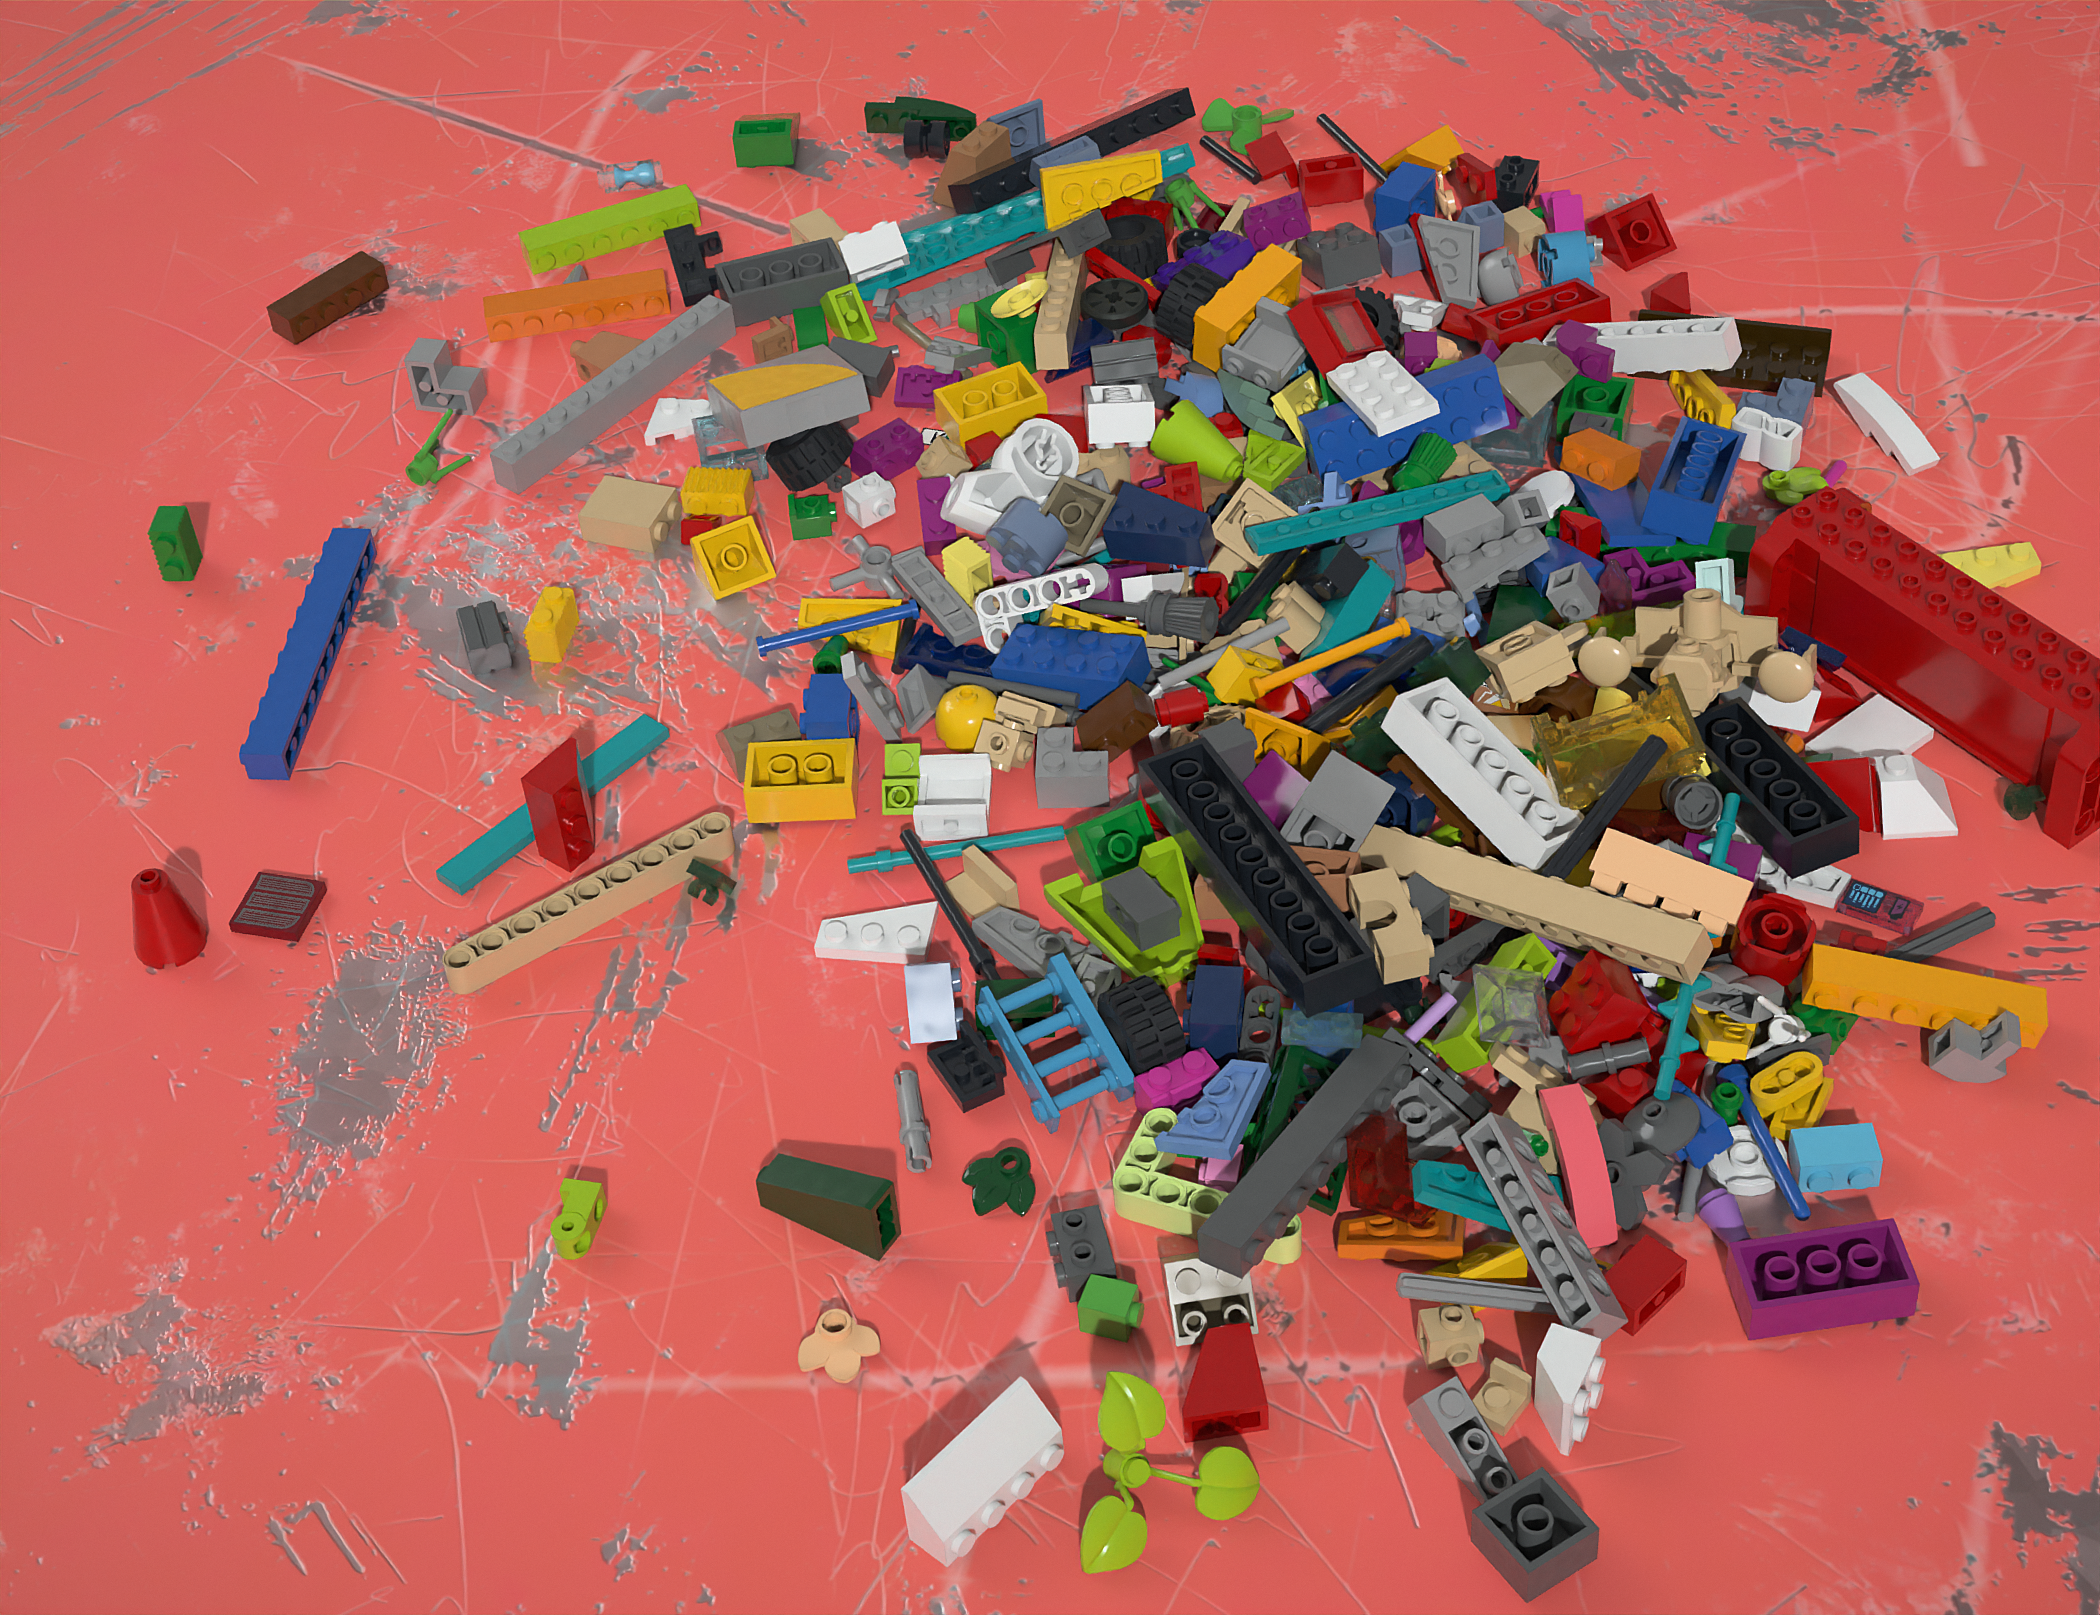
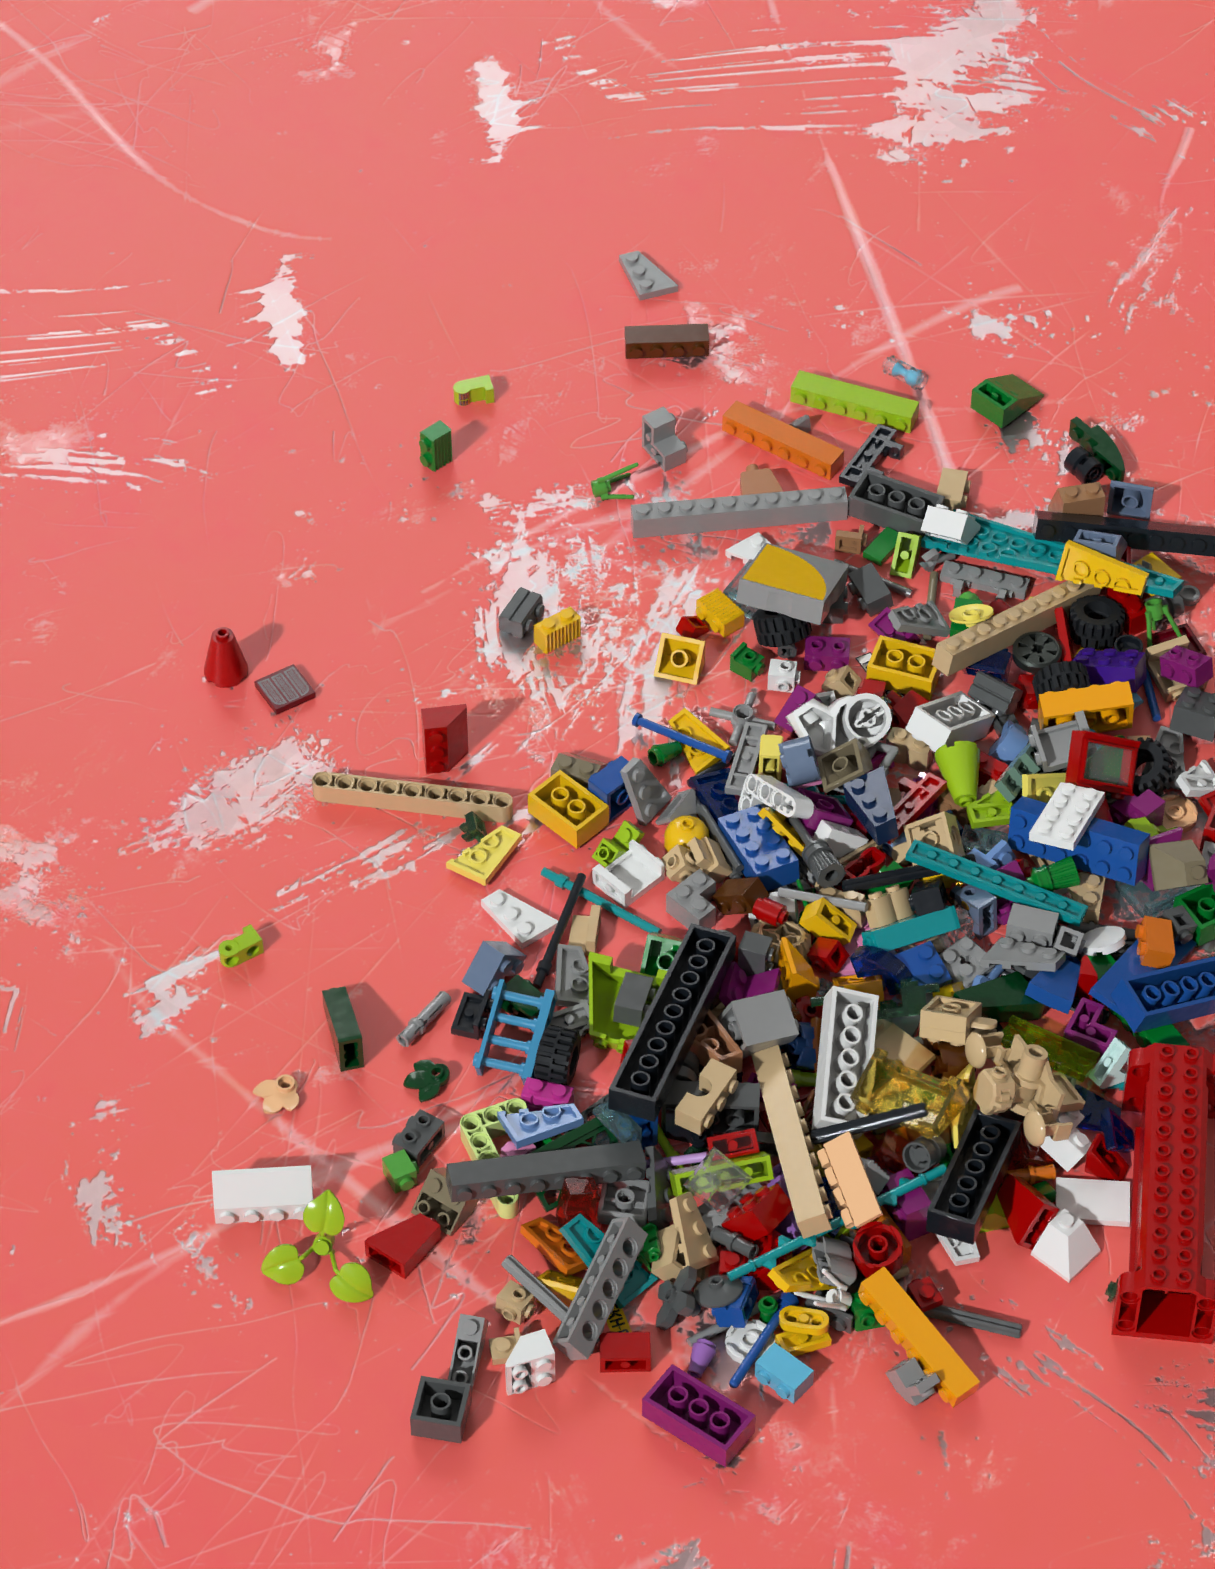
camera: 40 degrees right, 5 degrees up
blue brick [239,528,377,780] -> none
teal tile [436,714,670,896] -> none
tan brick [578,475,682,554] -> none
dark grey panel [985,208,1112,287] -> none
dark blue brick [1183,965,1245,1070] -> none
light orange bar [1249,616,1411,699] -> none
black axle [1297,634,1434,735] -> none
coral slope [1538,1083,1618,1249] -> none
light grey brick [1546,562,1601,625] -> none
clear pink slope [1596,559,1632,637] -> none
tile [1836,878,1924,936] -> none
none -> light yellow wing [446,825,522,886]
none -> lime leg [453,375,494,406]
none -> light grey wing [619,251,678,301]
none -> red brick [706,1128,759,1162]

